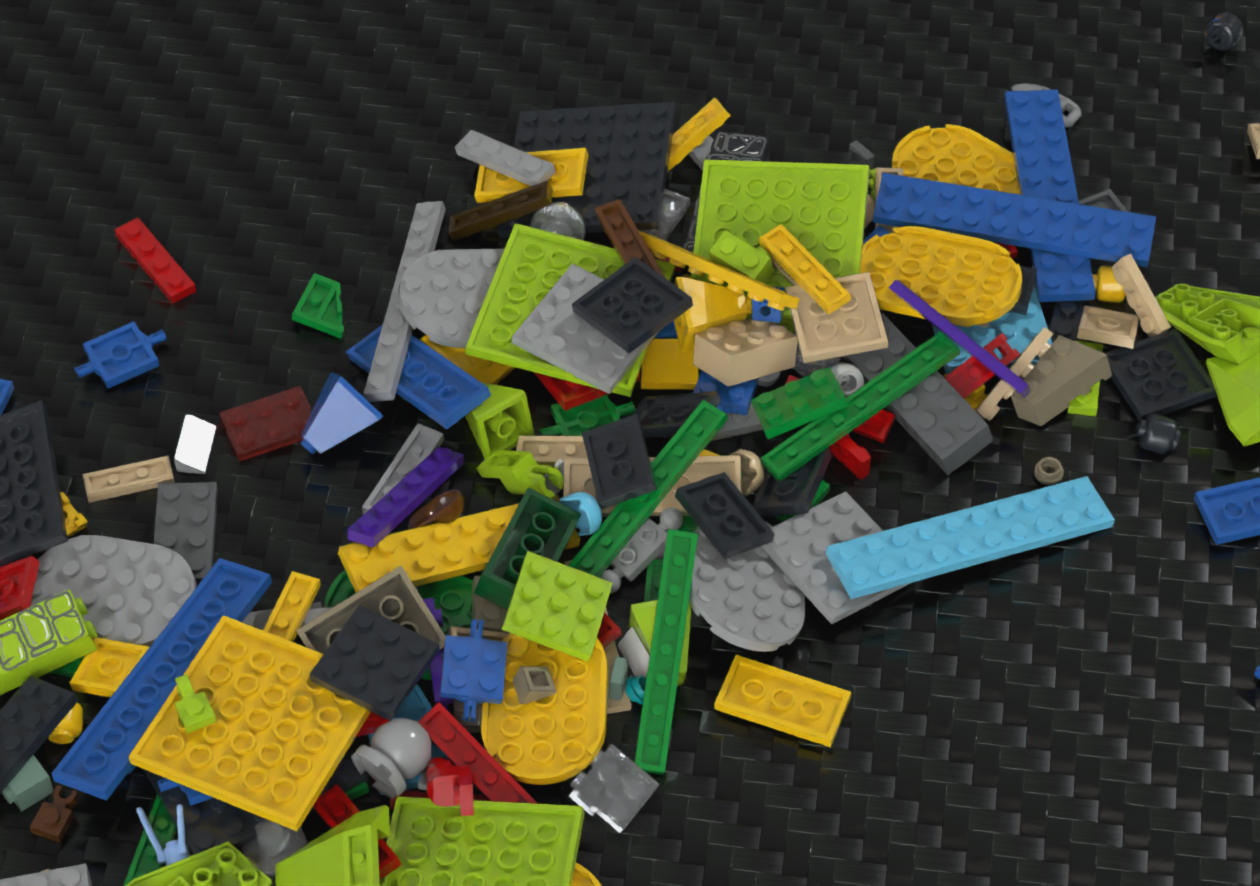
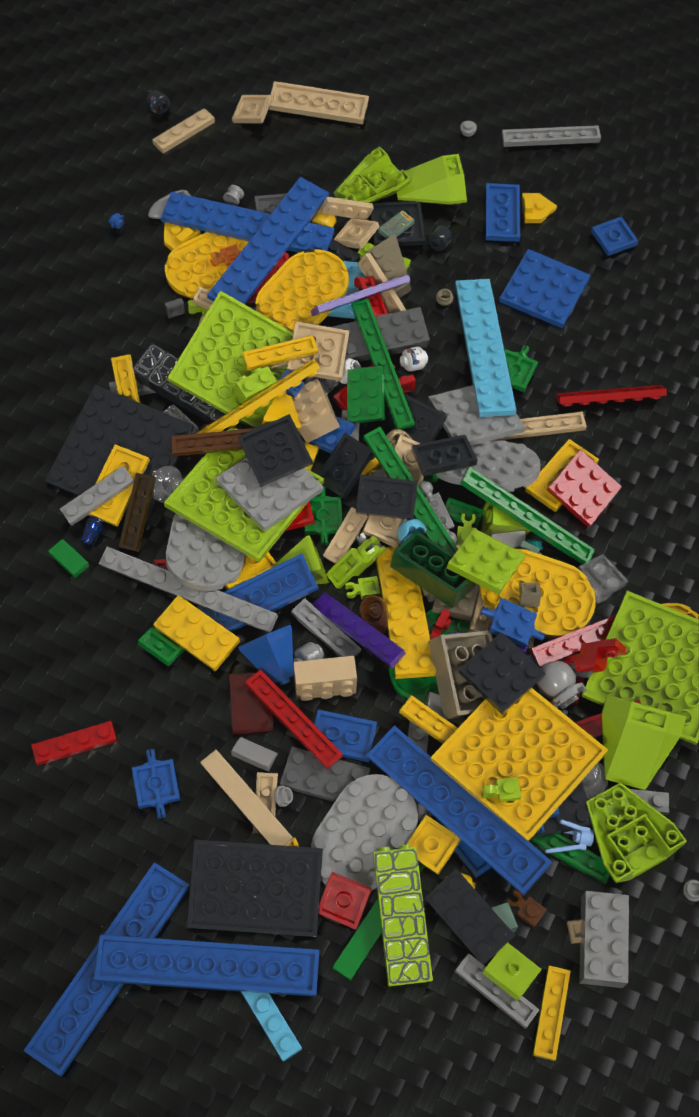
camera: 75 degrees left, 10 degrees up
none -> green tile [48,539,89,578]
none -> clear blue cone [80,516,104,545]
none -> blue plate [109,213,124,229]
none -> tan plate [153,108,215,153]
none -> yellow plate [153,595,240,671]
none -> yellow plate [164,222,201,251]
none -> tan tile [200,750,294,846]
none -> clear orange plate [210,244,240,266]
none -> light grey wheel [223,185,244,206]
none -> red plate [246,669,343,770]
none -> light grey plate [274,786,293,807]
none -> light grey head [294,642,324,662]
none -> tan brick [294,656,357,701]
none -> blue plate [314,710,377,762]
none -> lime plate [345,576,380,599]
none -> sand green tile [378,210,415,239]
none -> white head [400,347,428,372]
none -> red plate [430,609,452,640]
none -> lime plate [456,513,477,546]
none -> tan tile [496,412,587,440]
none -> blue plate [499,249,591,328]
none -> green plate [504,345,538,392]
none -> plate [546,449,622,527]
none -> red plate [556,385,667,406]

